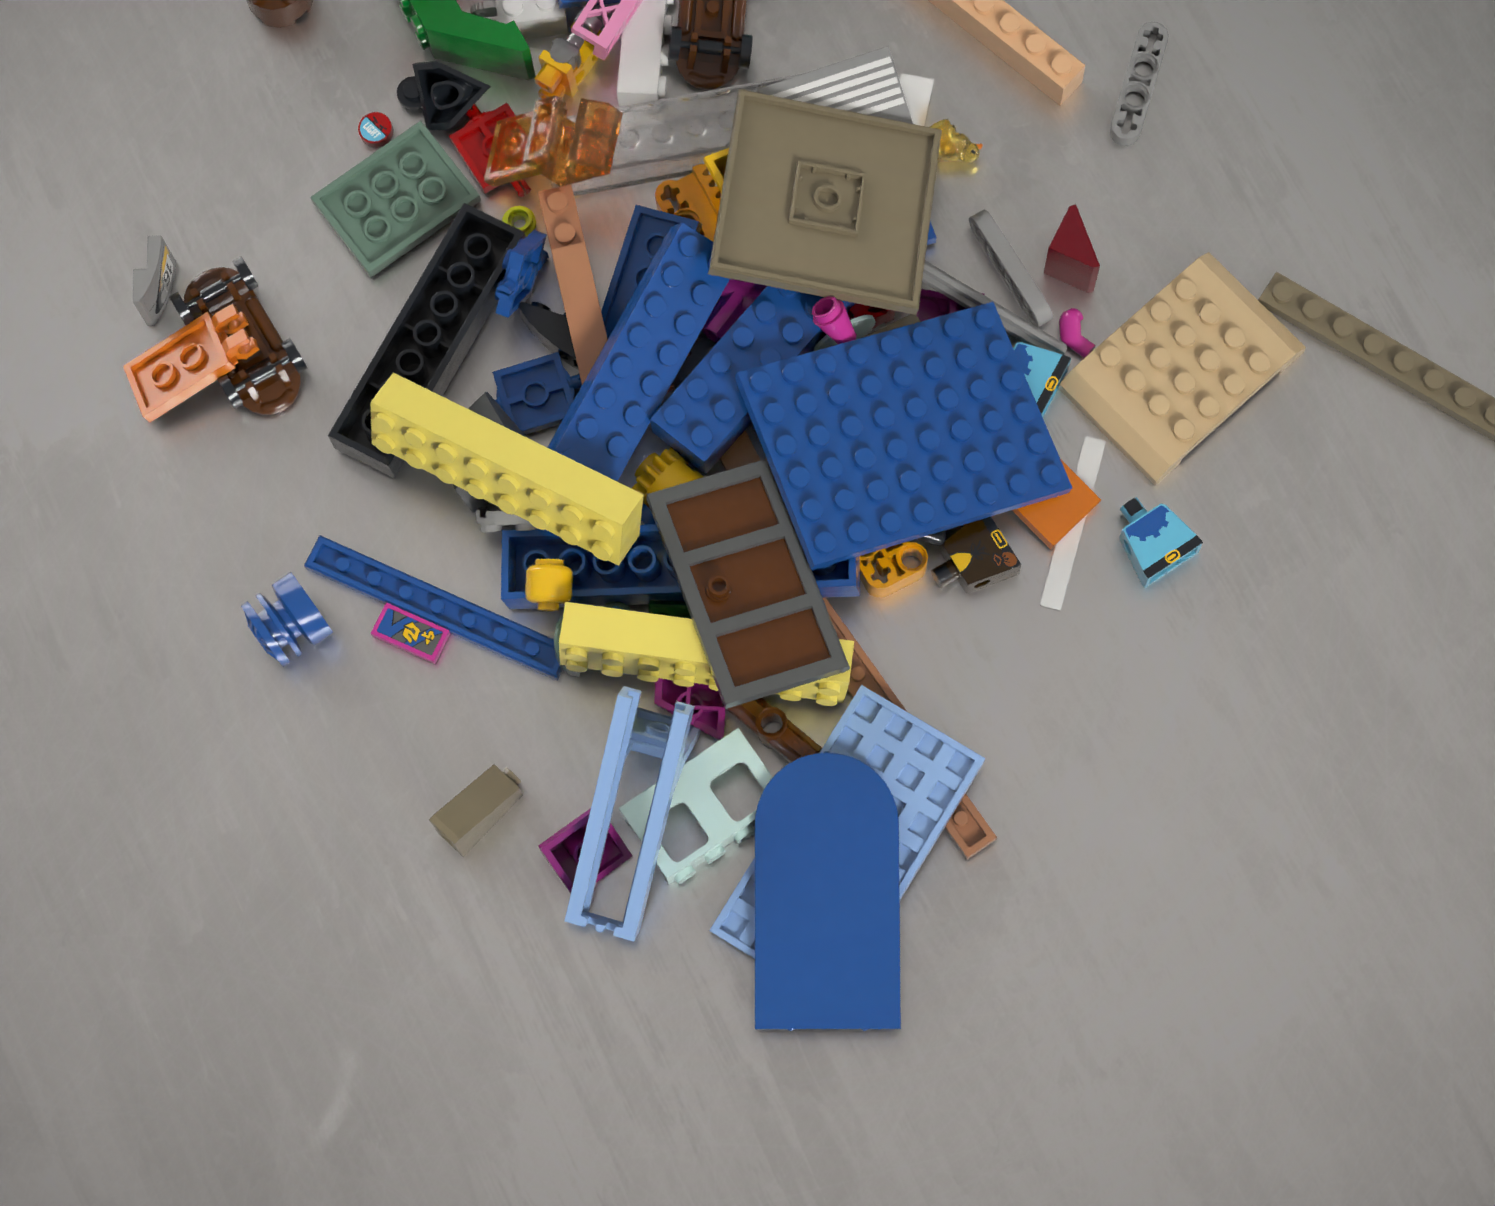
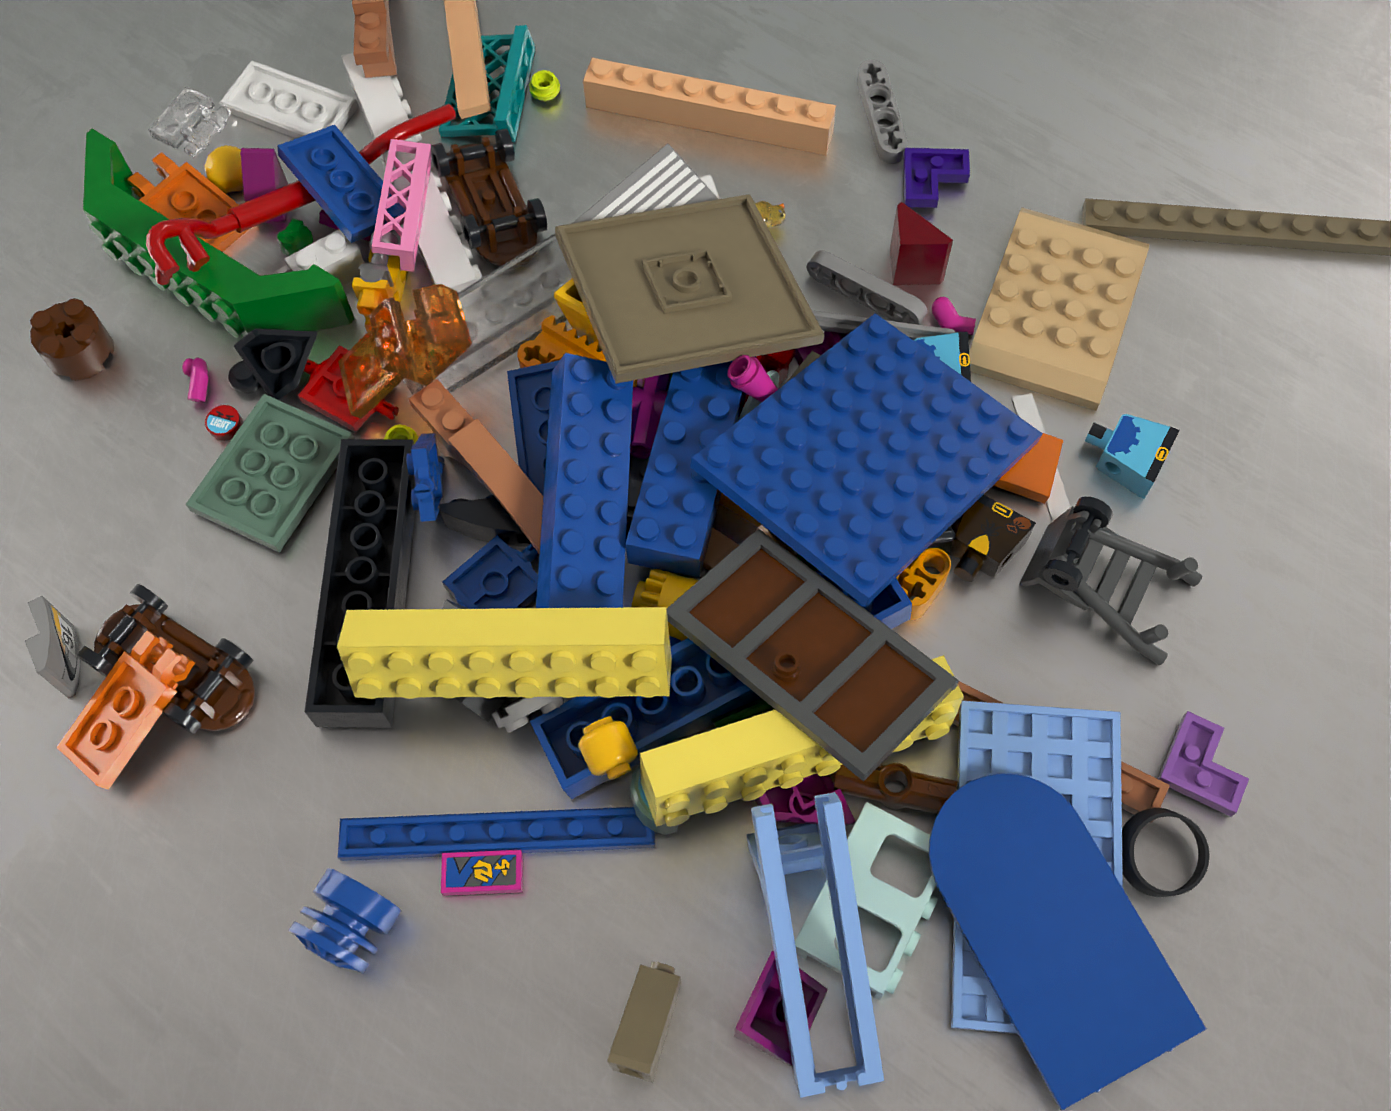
camera: 30 degrees left, 10 degrees down
none -> dark pink arm [182,357,208,402]
none -> dark purple plate [903,148,970,208]
none -> dark grey hand [1020,496,1202,665]
none -> black tyre [1122,808,1210,897]
none -> medium lavender plate [1158,711,1249,817]

